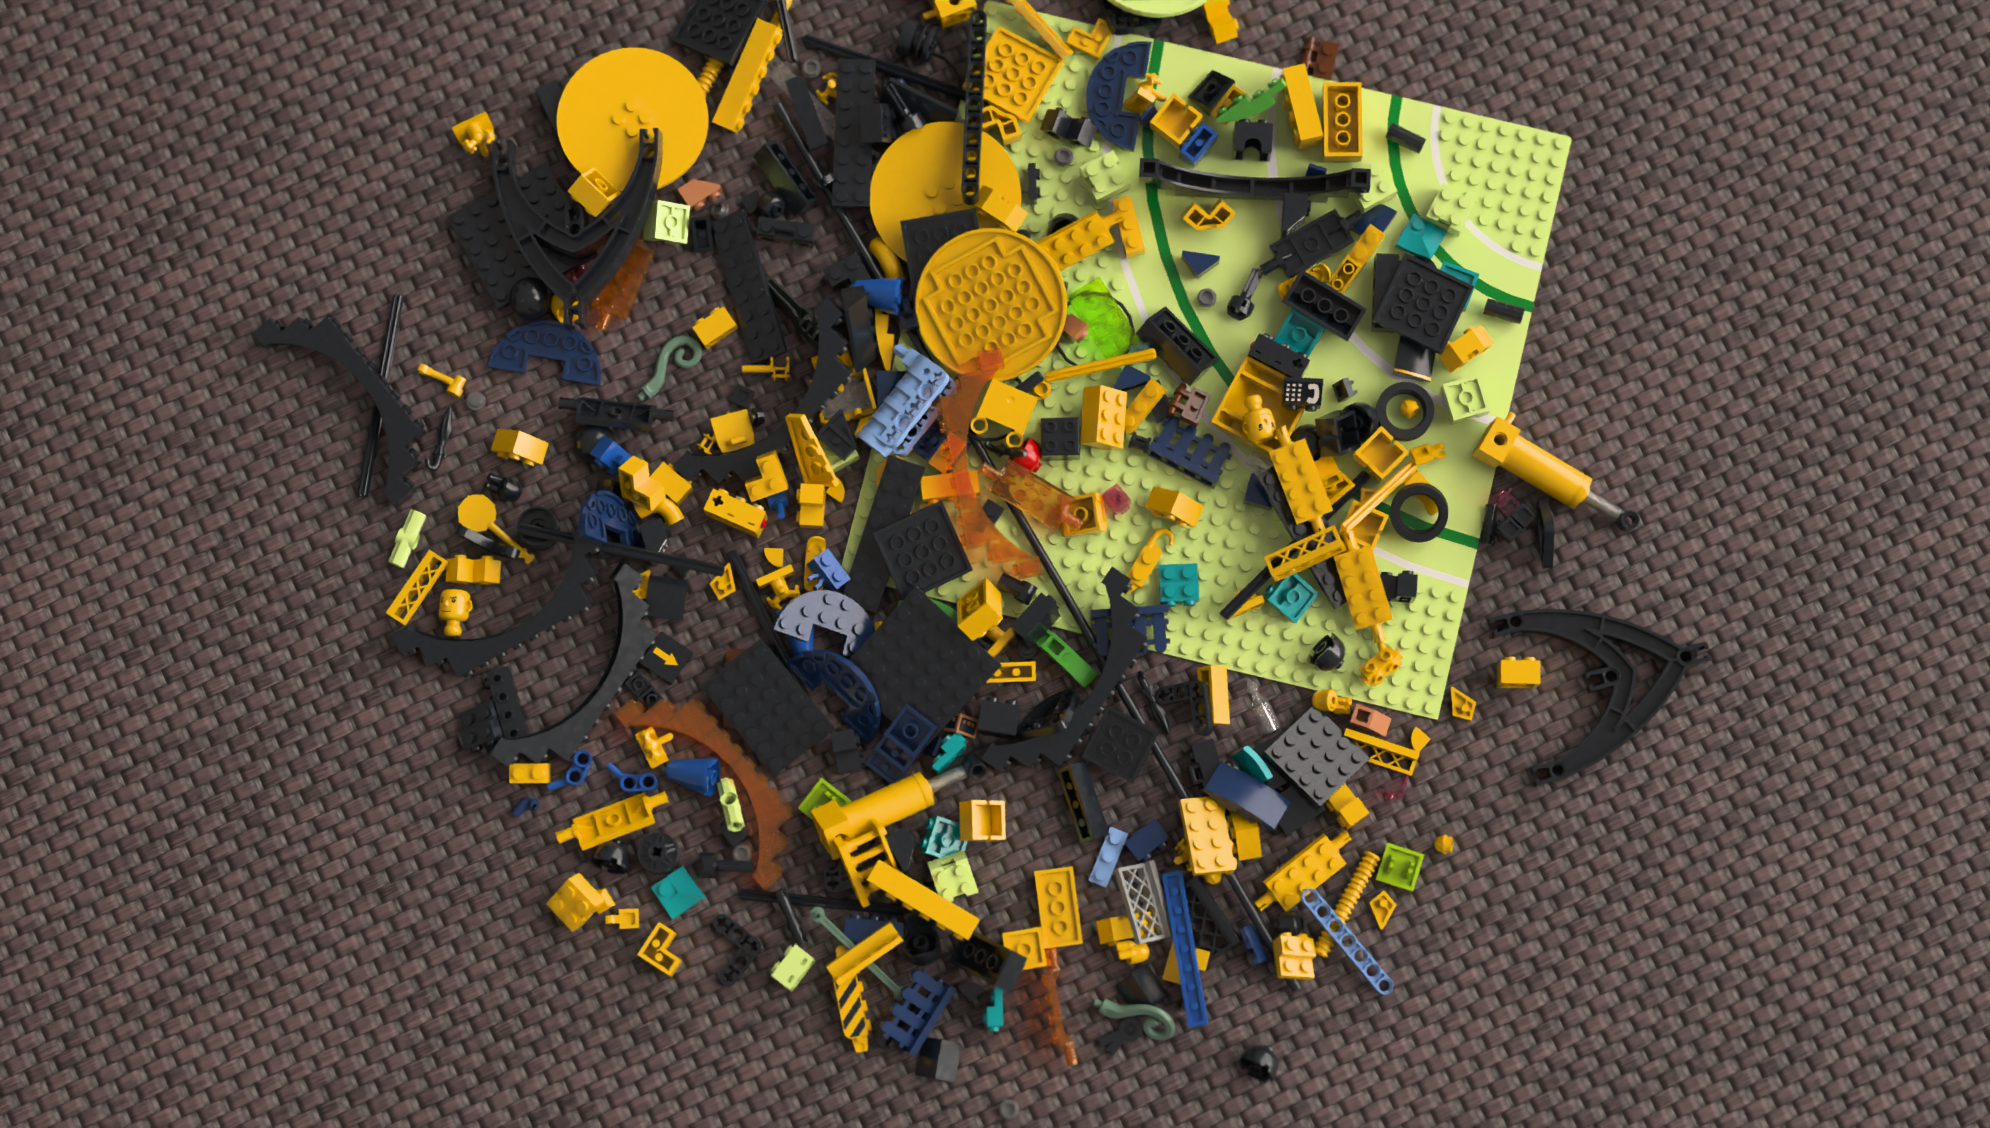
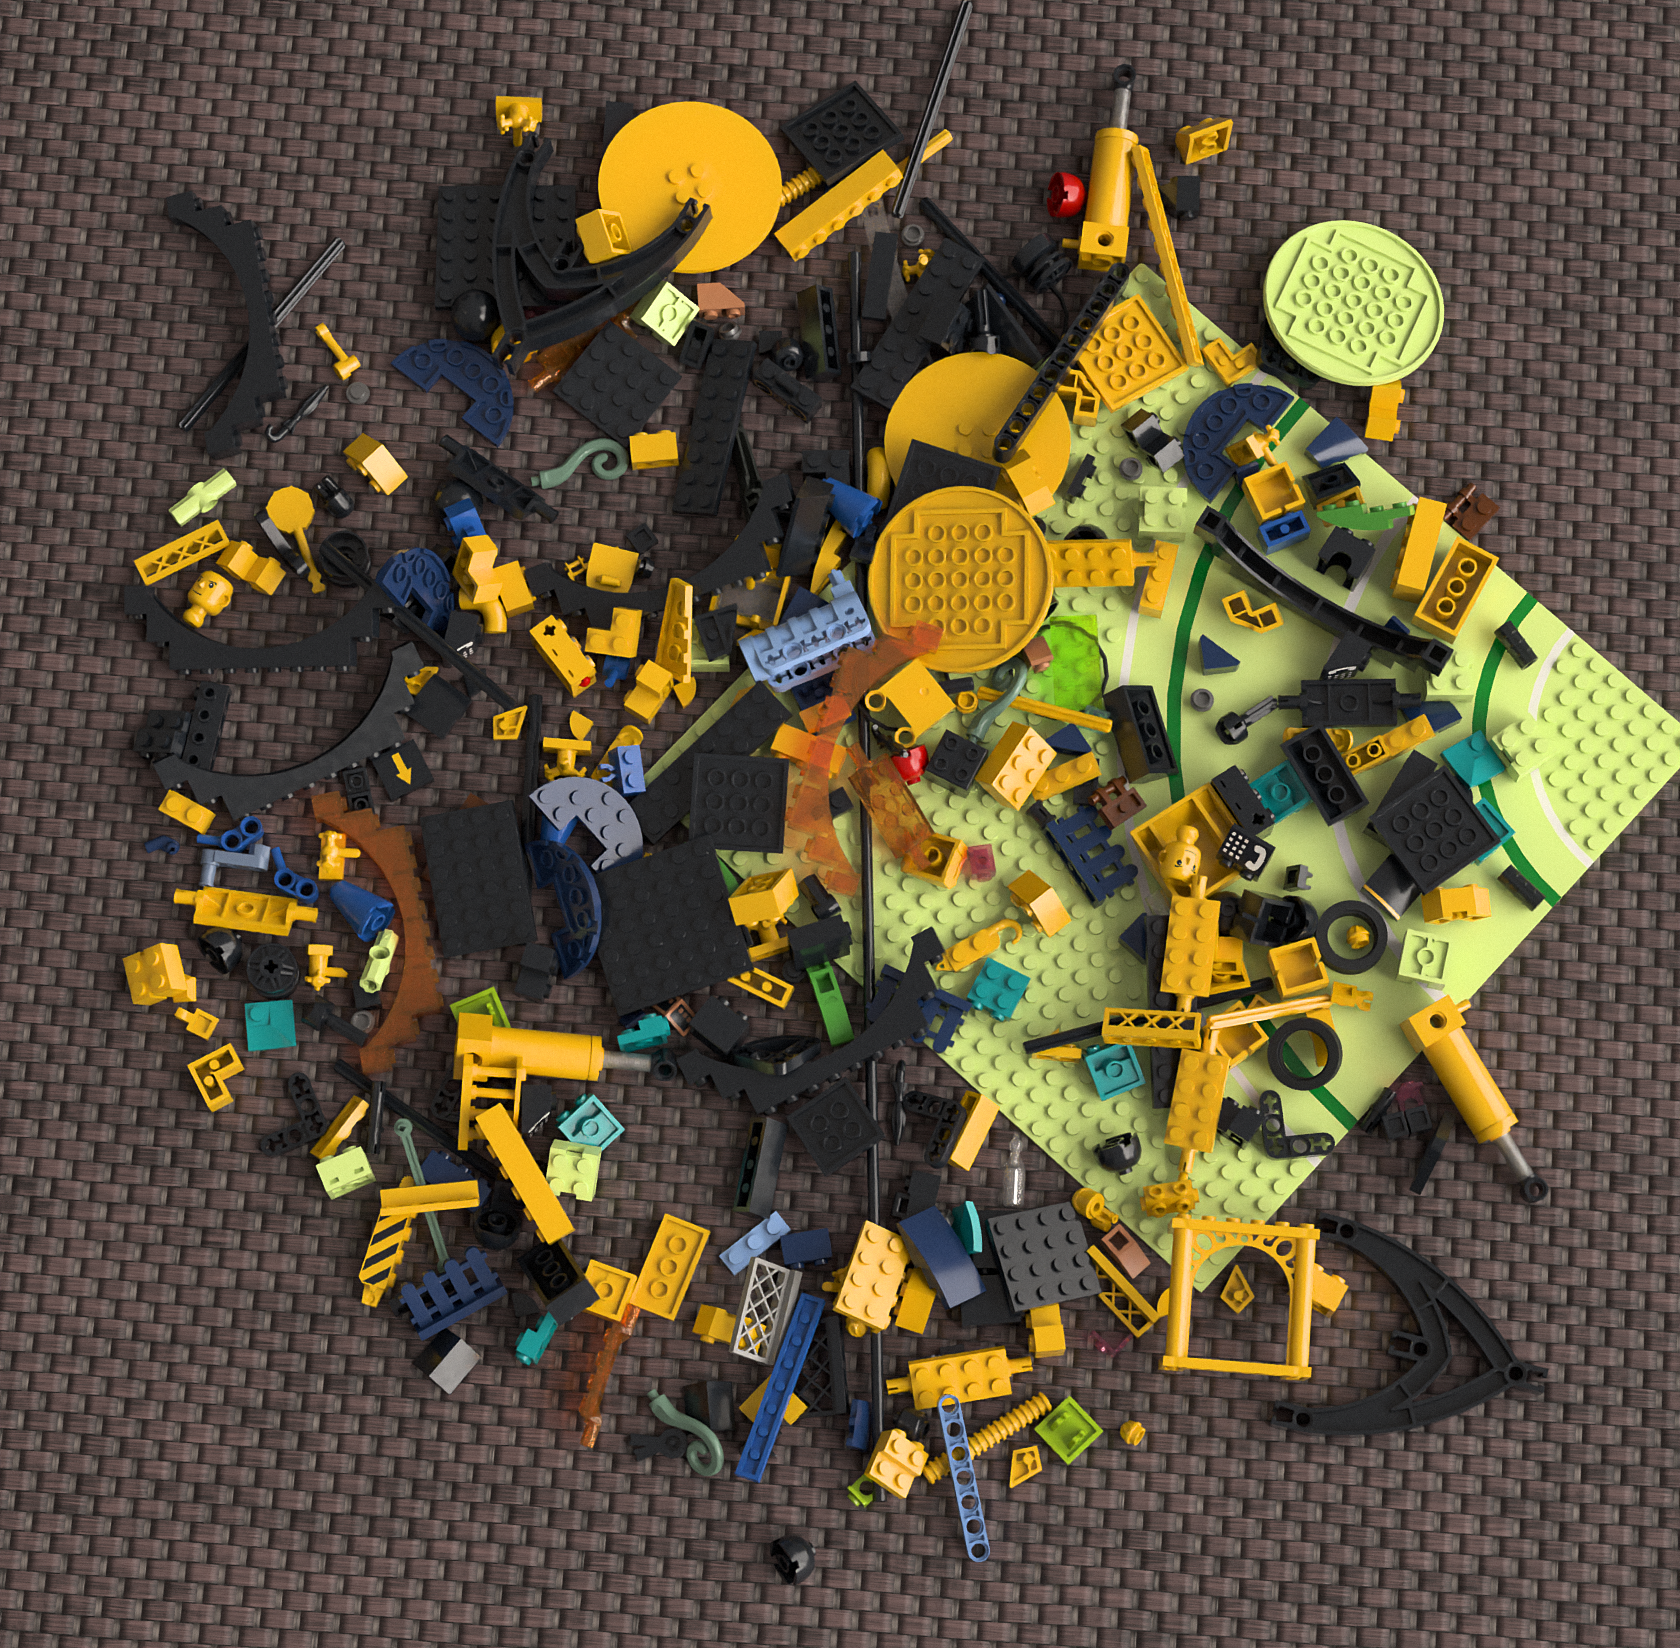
camera: 25 degrees right, 5 degrees down
yellow piece [742,356,790,381] -> none
dark blue slope [865,704,937,784] -> none
yellow piece [959,800,1006,842] -> none
flat silver plate [999,1099,1019,1119] -> none
yellow piece [1115,940,1149,965] -> none
none -> sand blue beam [198,844,271,887]
none -> yellow piece [304,944,348,991]
none -> yellow plate [310,1095,370,1160]
none -> black plate [552,320,682,449]
none -> lime bracket [847,1474,872,1508]
none -> sand green plant [966,656,1027,744]
none -> yellow arch [1158,1214,1320,1381]
none -> black beam [1258,1090,1335,1161]
none -> dark blue slope [1304,416,1368,470]

